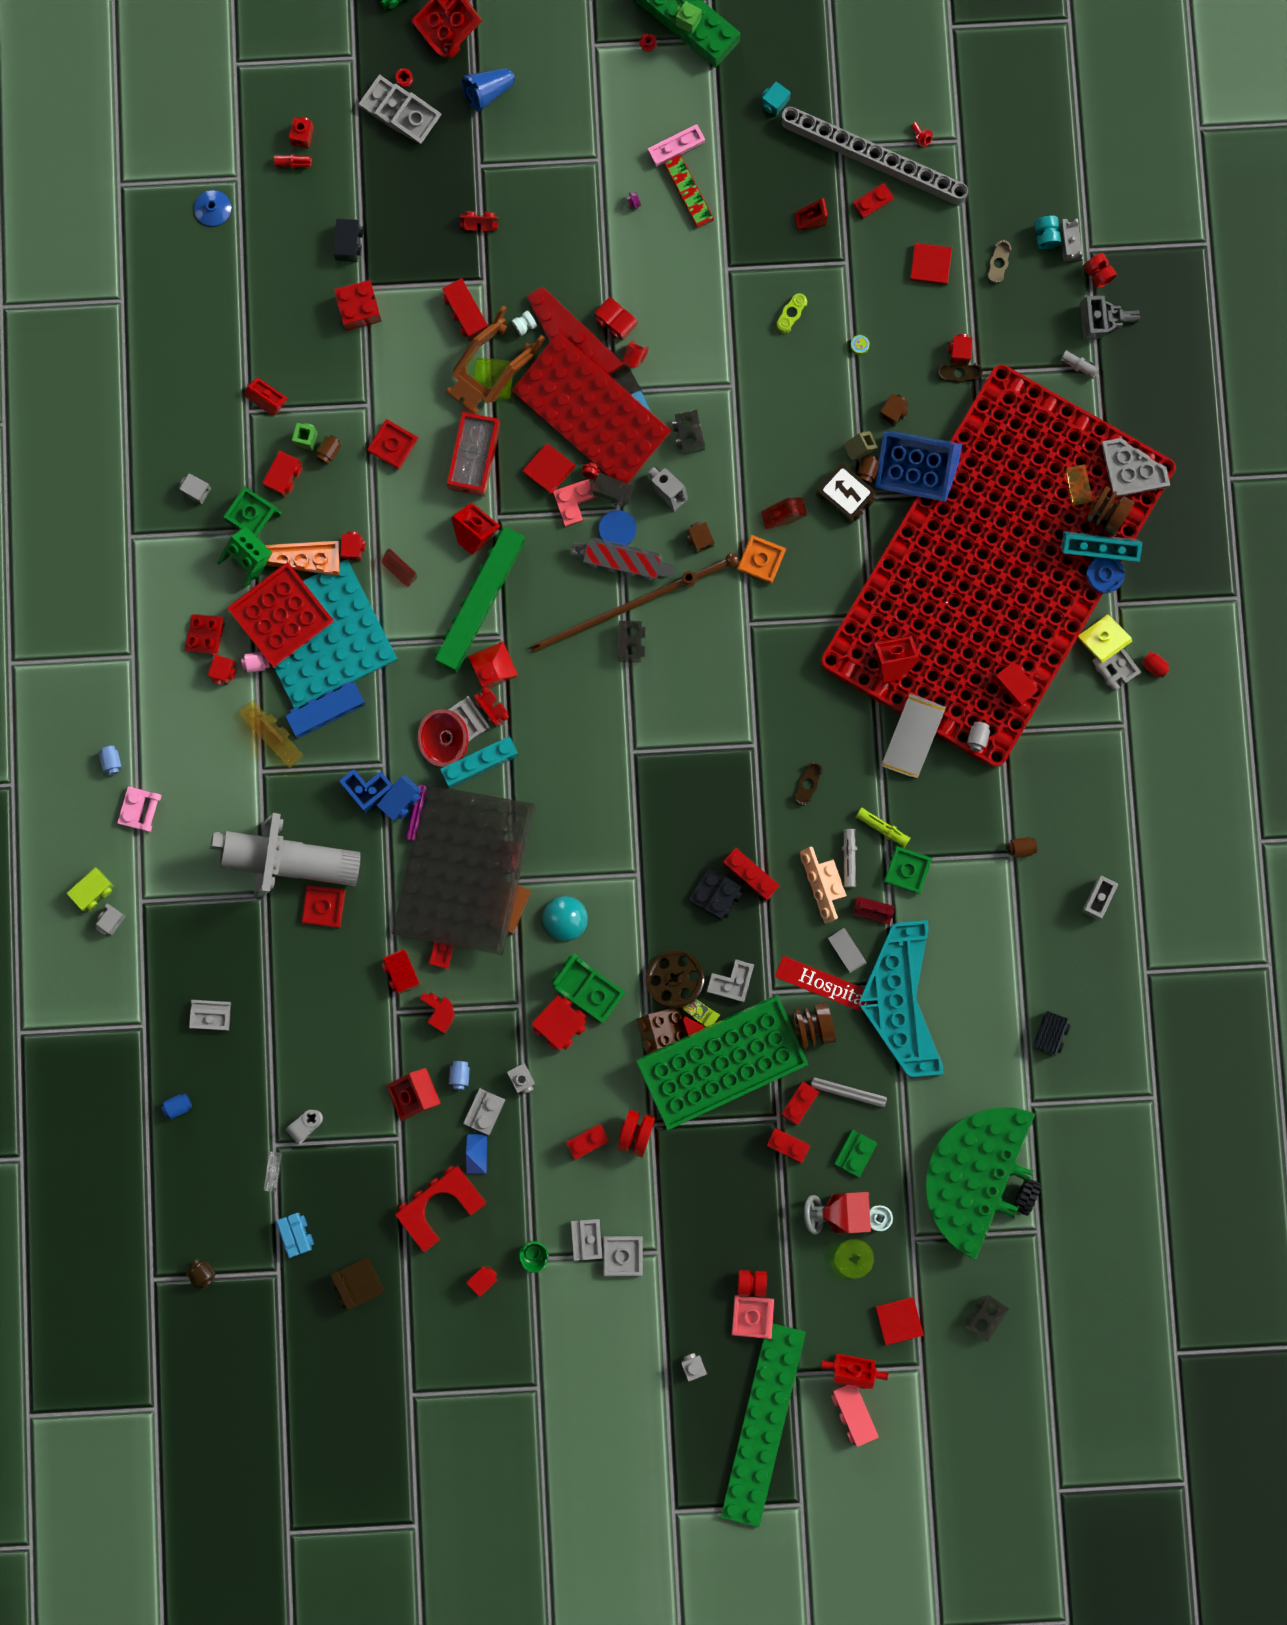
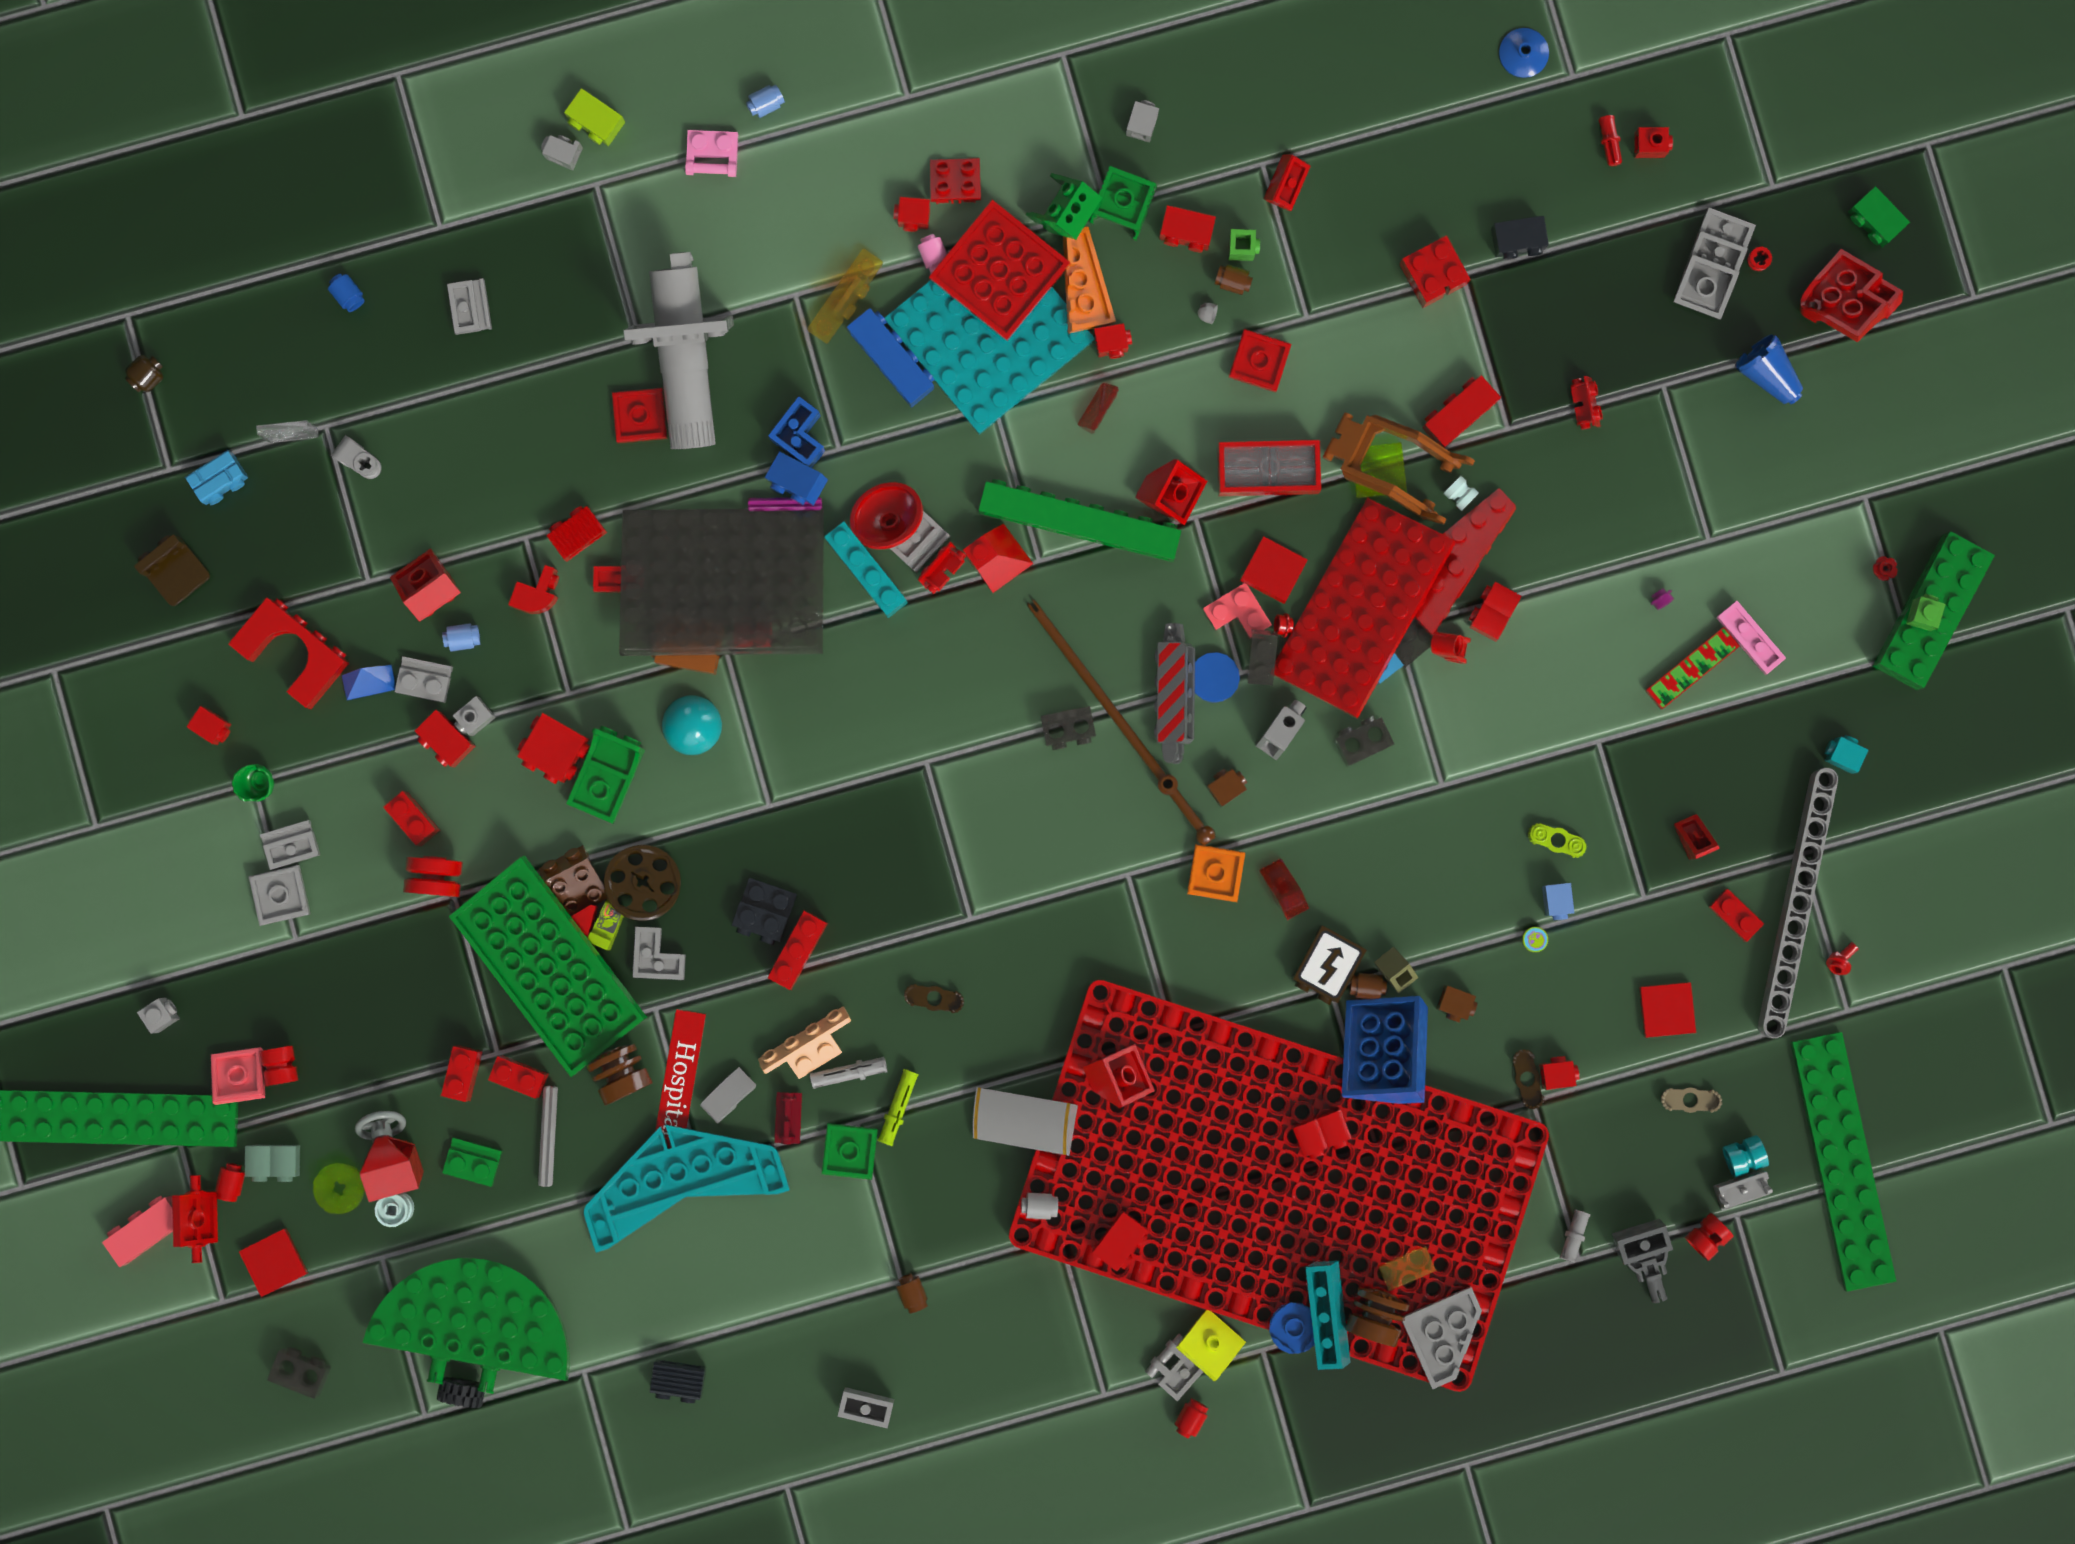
camera: 75 degrees right, 5 degrees up
none -> red brick [215,1163,245,1202]
none -> sand green brick [245,1145,300,1182]
none -> red brick [415,710,476,768]
none -> light grey hinge [1197,303,1218,324]
none -> red brick [1292,1108,1352,1159]
none -> medium blue brick [1542,883,1574,921]
none -> green plate [1791,1032,1897,1292]

